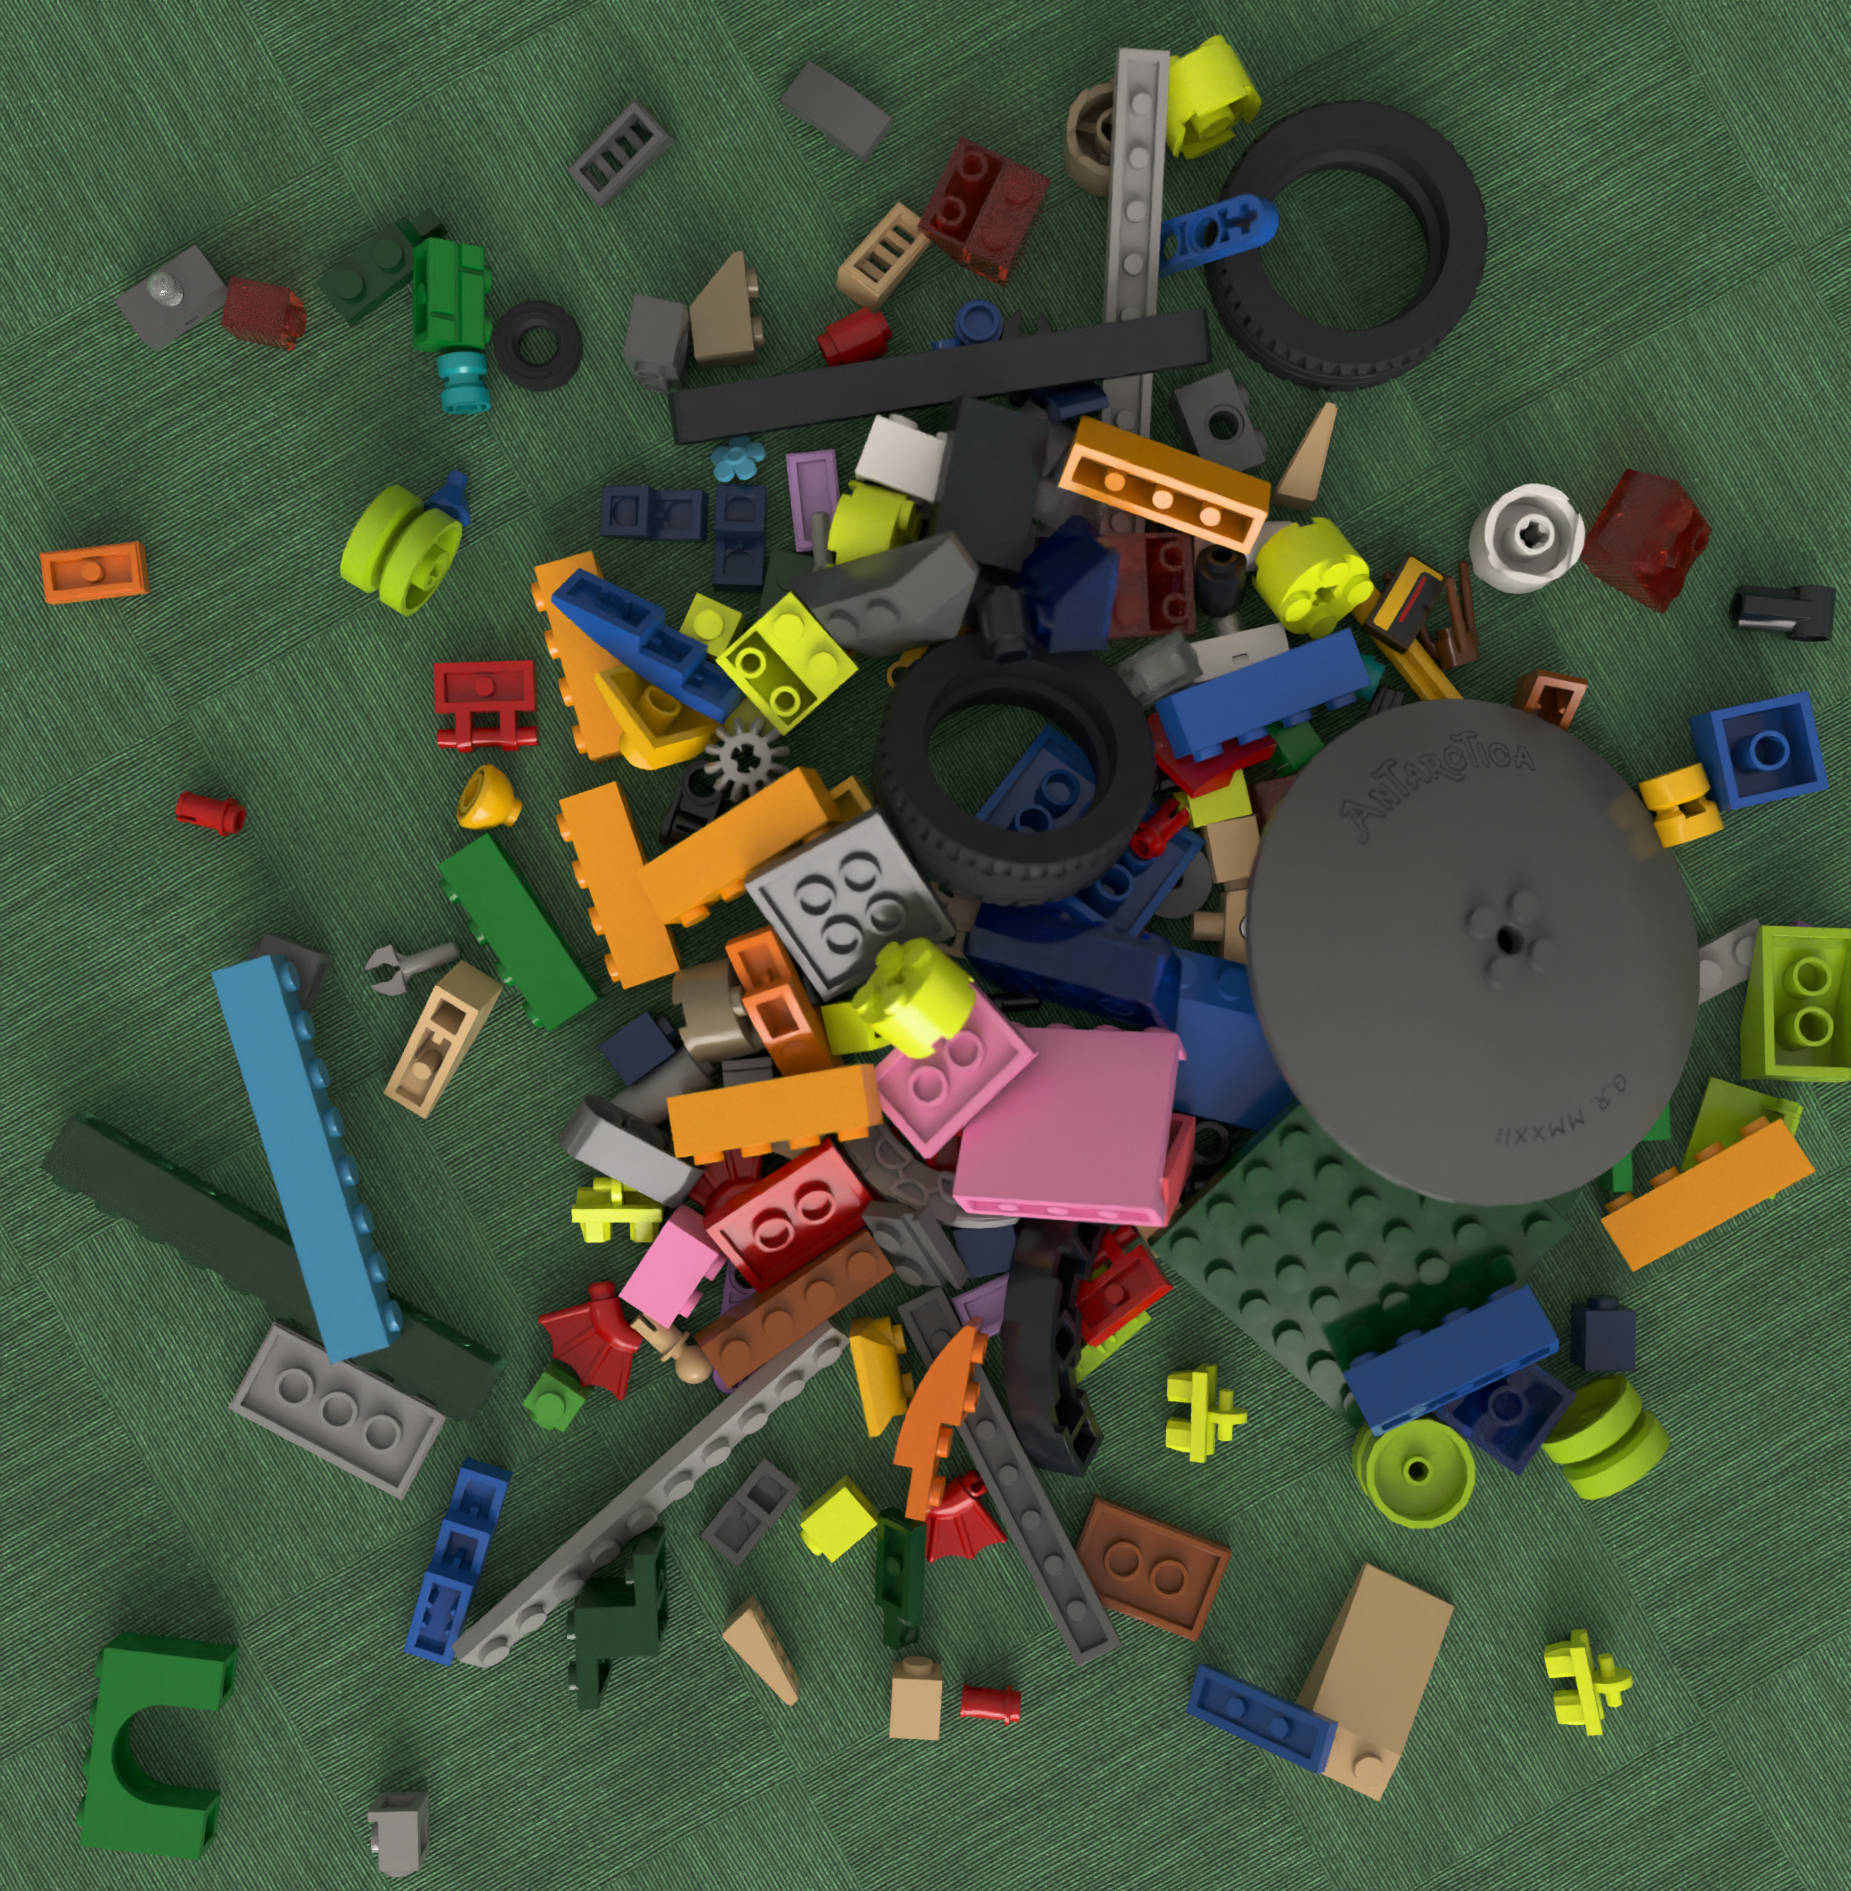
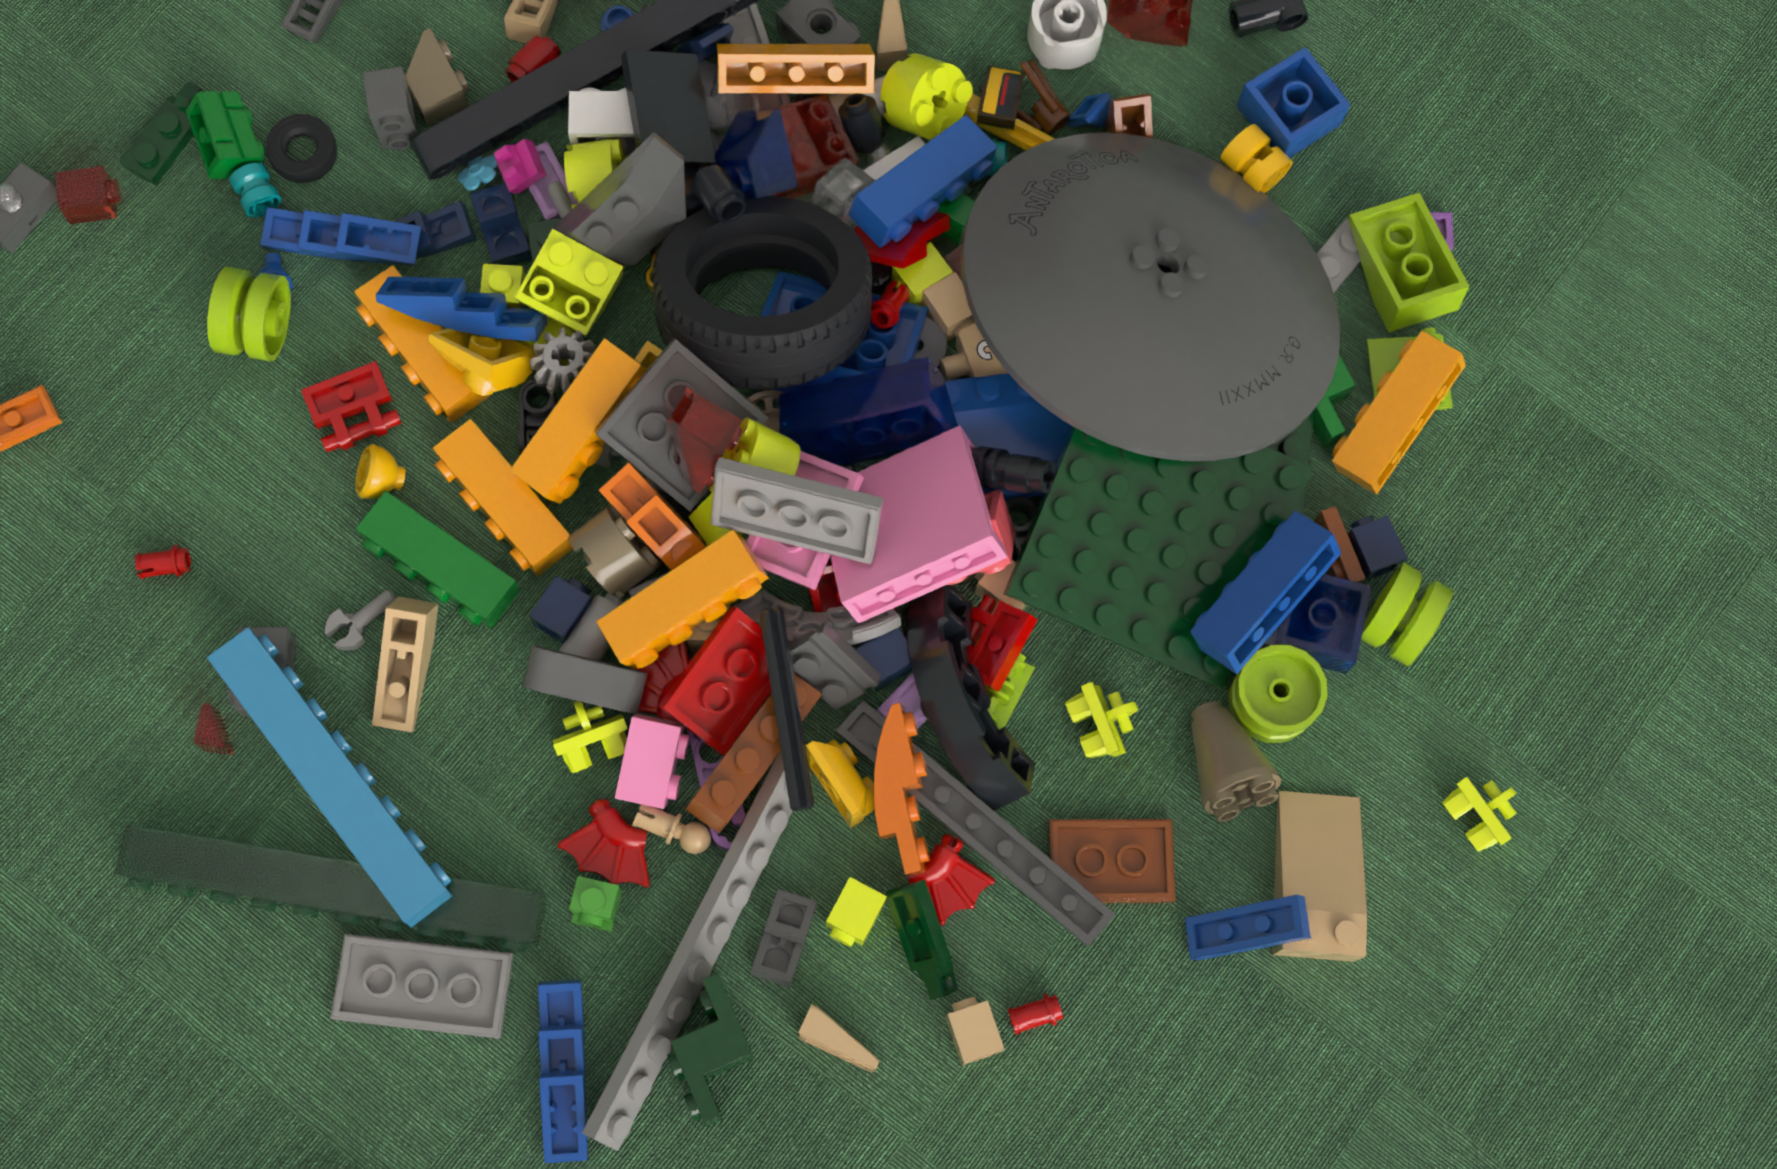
camera: 30 degrees left, 15 degrees down
none -> clear red slope [193,703,234,755]
none -> blue slope [260,207,422,266]
none -> dark pink tile [494,139,547,194]
none -> clear red slope [667,386,743,494]
none -> light grey tile [711,457,884,564]
none -> black axle [760,608,814,811]
none -> black axle [972,446,1057,493]
none -> blue slope [1066,92,1111,128]
none -> dark tan cone [1191,701,1281,822]
none -> dark orange plate [1313,506,1366,594]

